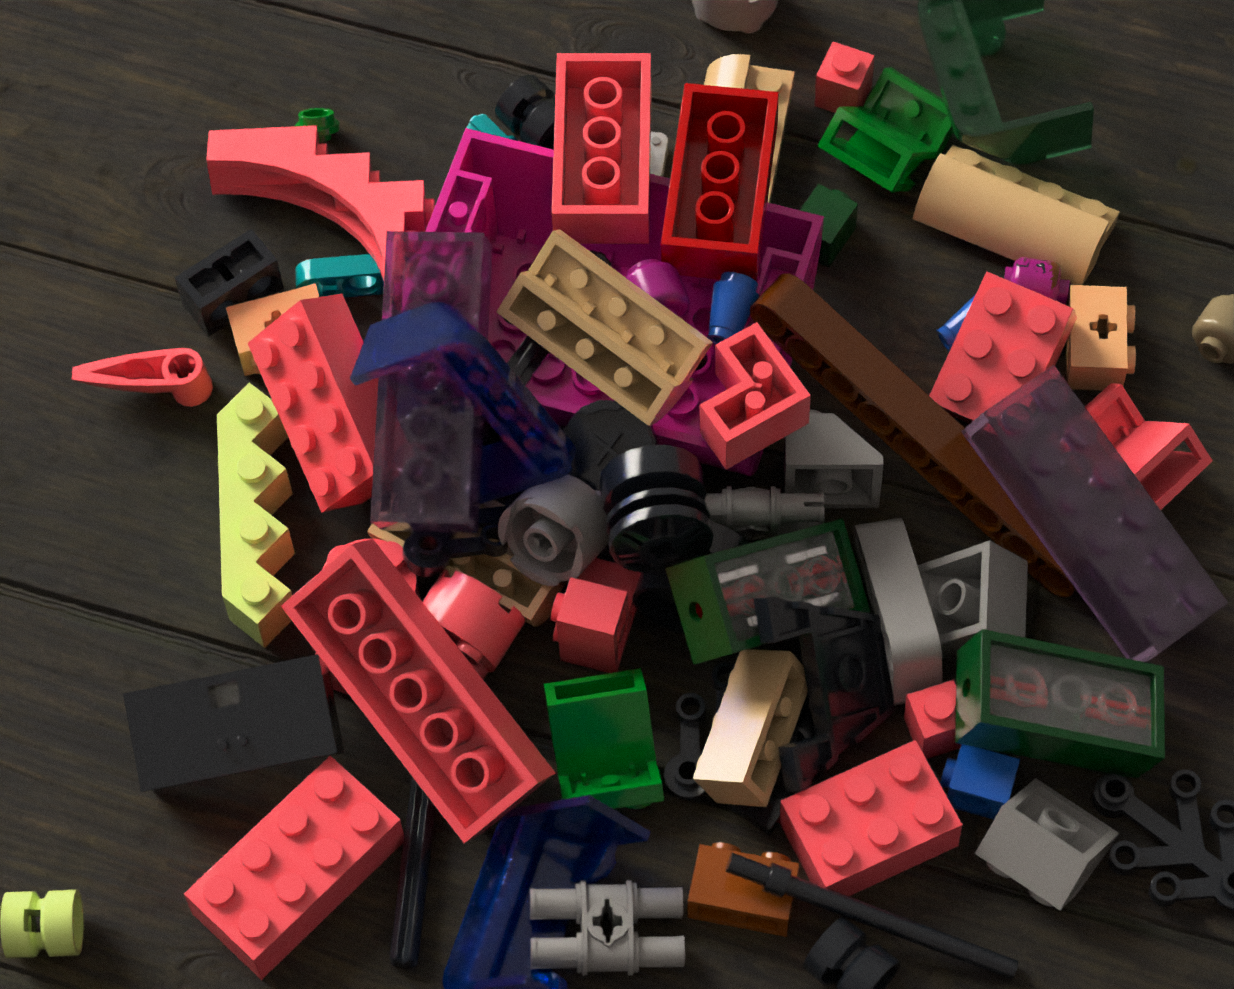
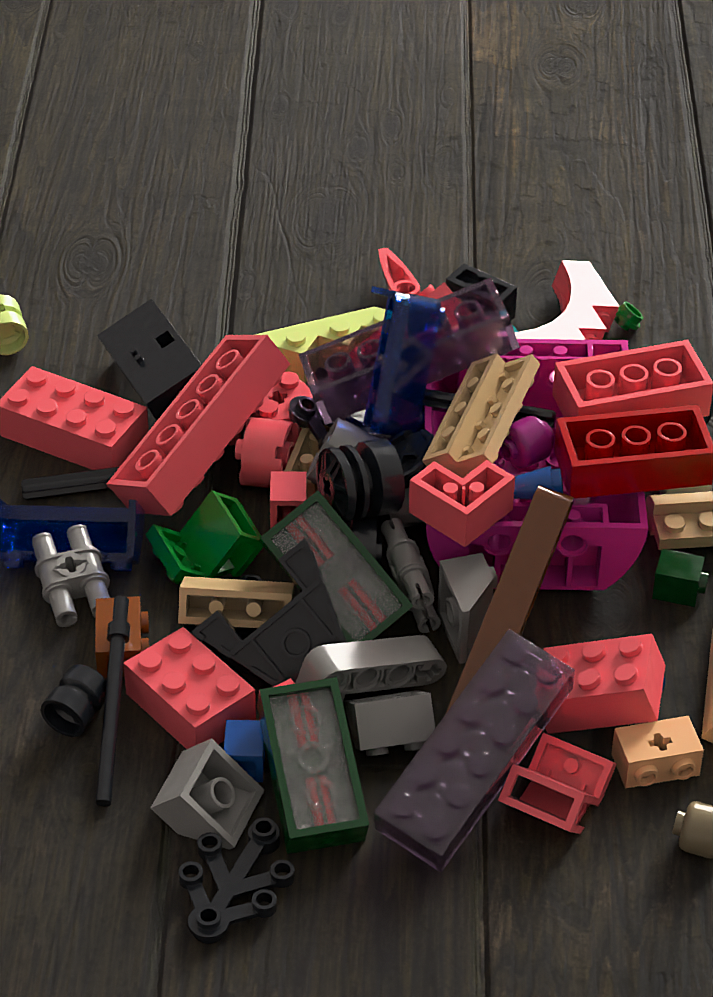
camera: 70 degrees right, 20 degrees down
magenta head [1004,257,1070,305] -> none

